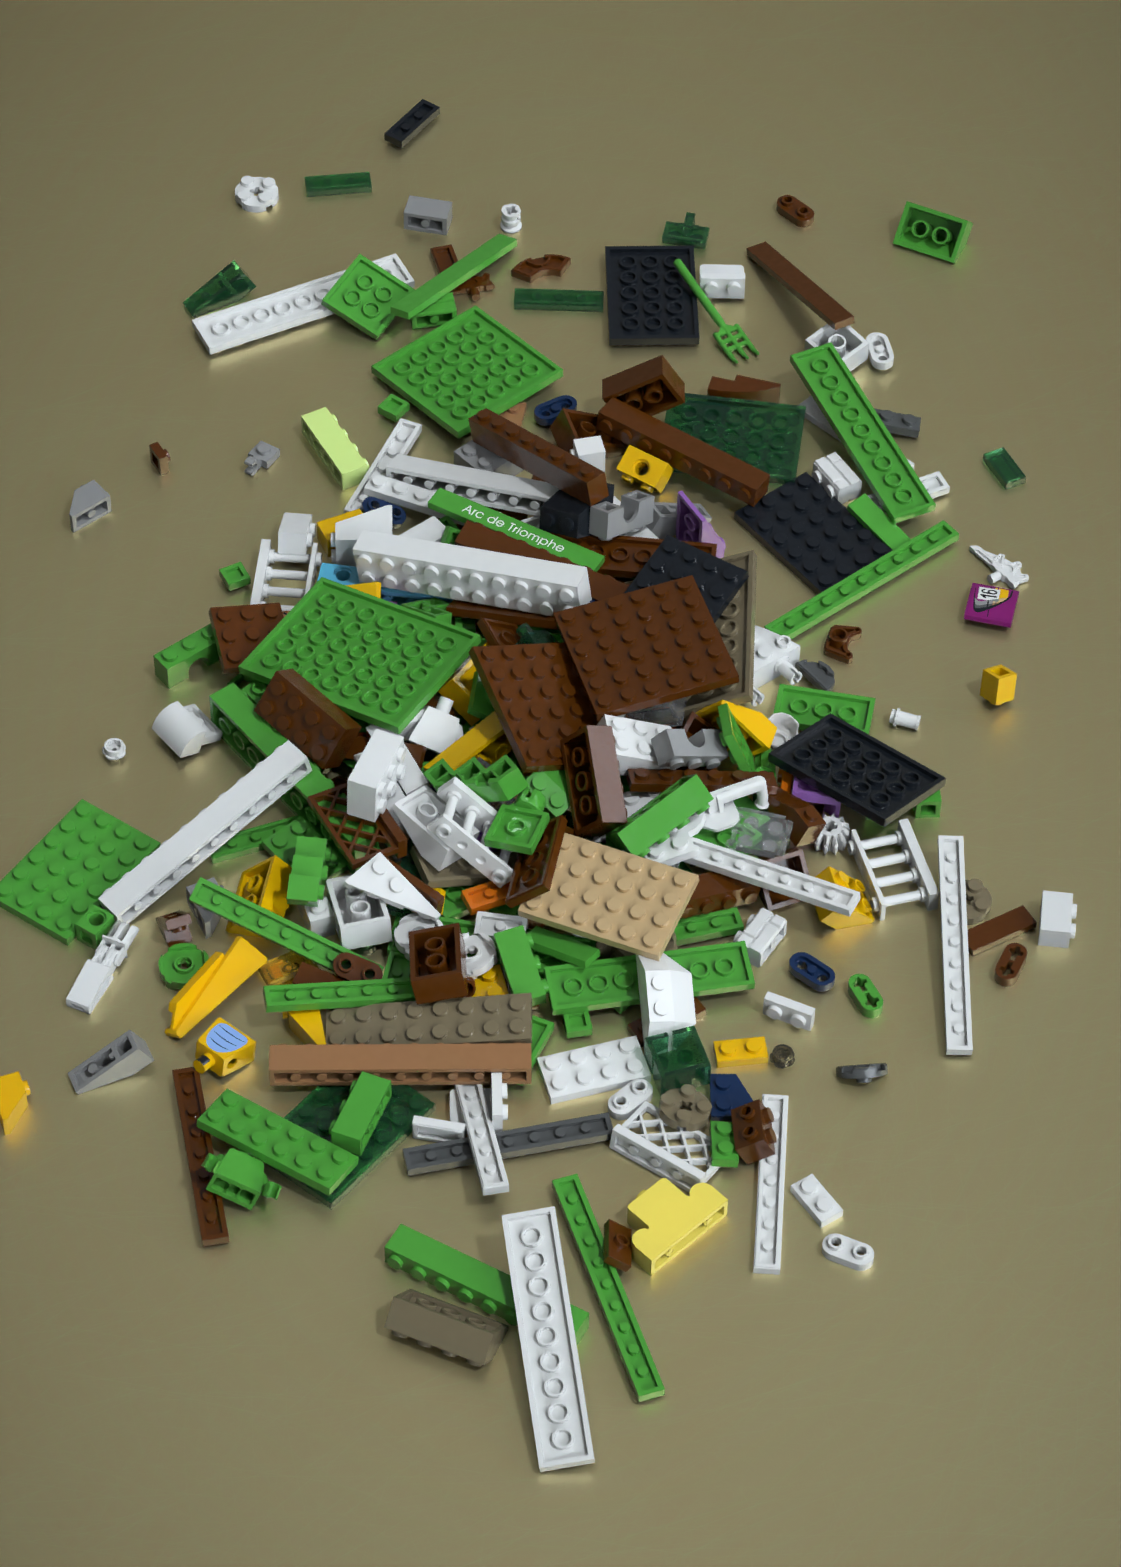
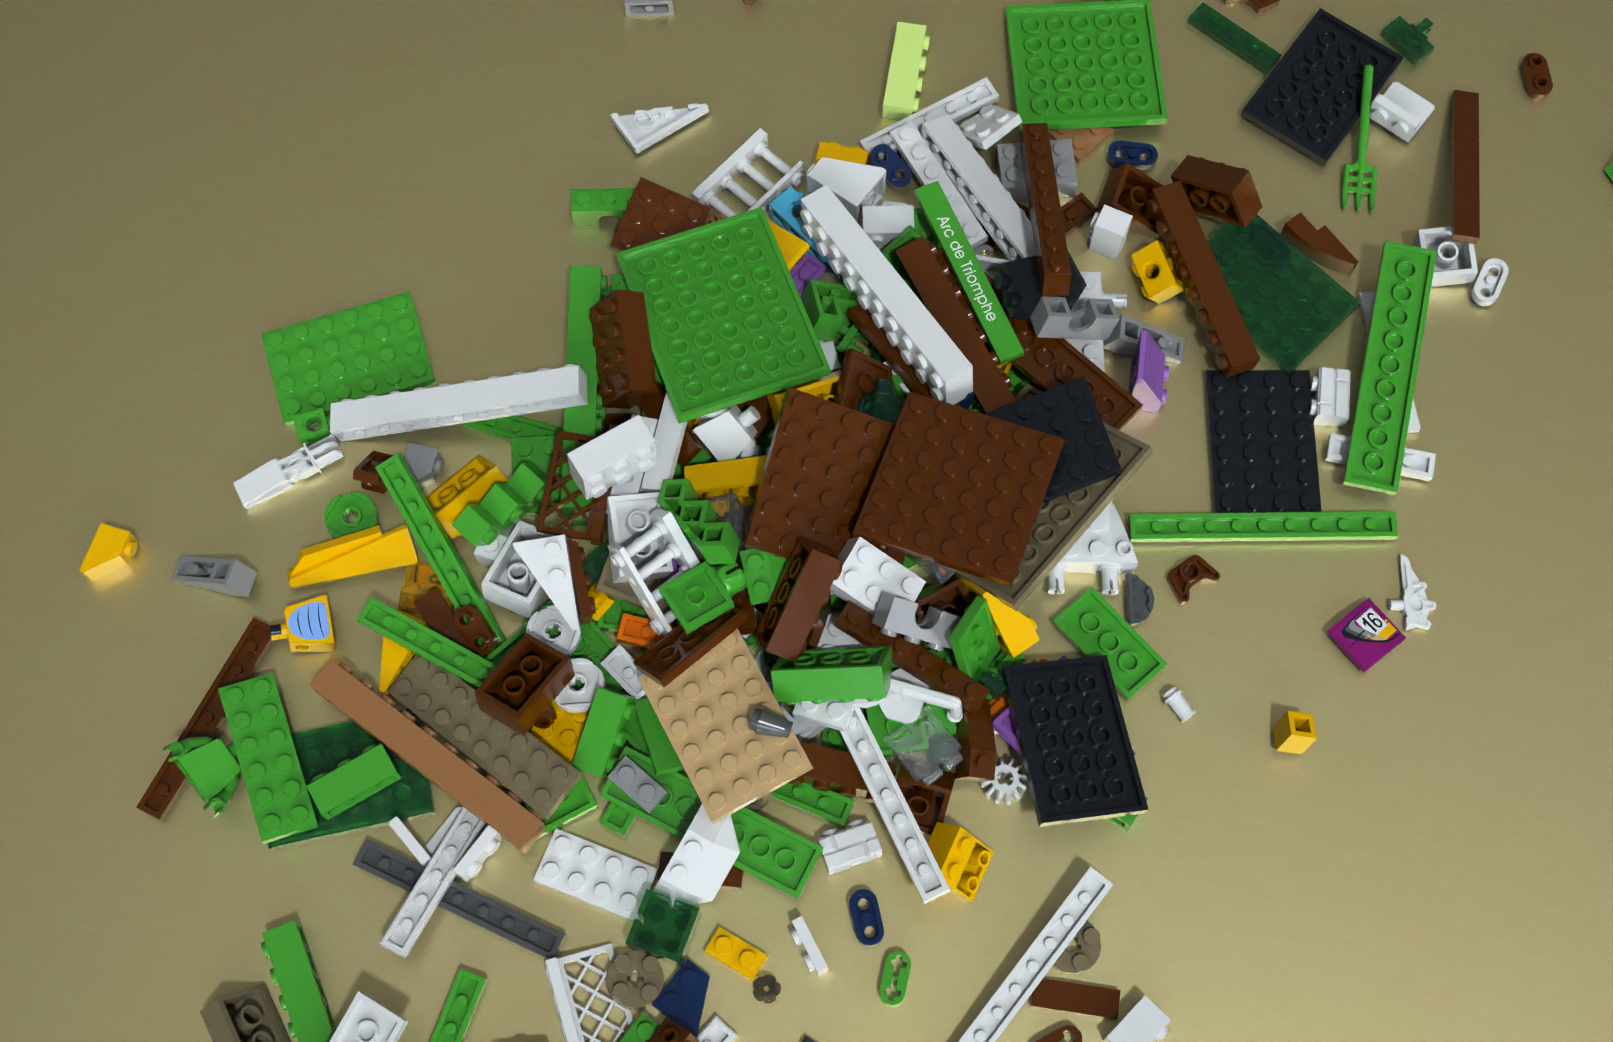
camera: 40 degrees right, 20 degrees up
white plate [102,738,126,760] -> none
white brick [152,701,223,758] -> none
bright green plate [219,562,251,591] -> none
light grey plate [244,441,280,476] -> none
white brick [278,512,316,556] -> none
bright green plate [378,394,410,422] -> none
white plate [608,1079,653,1120] -> none
white hair [768,712,799,750] -> none
bright green tile [847,493,911,550] -> none
white fence [847,818,939,921] -> none
dark grey plate [874,408,921,438] -> none
clear green tile [983,447,1026,490] -> none
none -> light grey plate [607,756,668,814]
none -> white wing [610,103,709,154]
none -> dark grey cone [749,707,793,738]
none -> white plate [959,104,1022,150]
none -> clear green plate [978,671,1007,702]

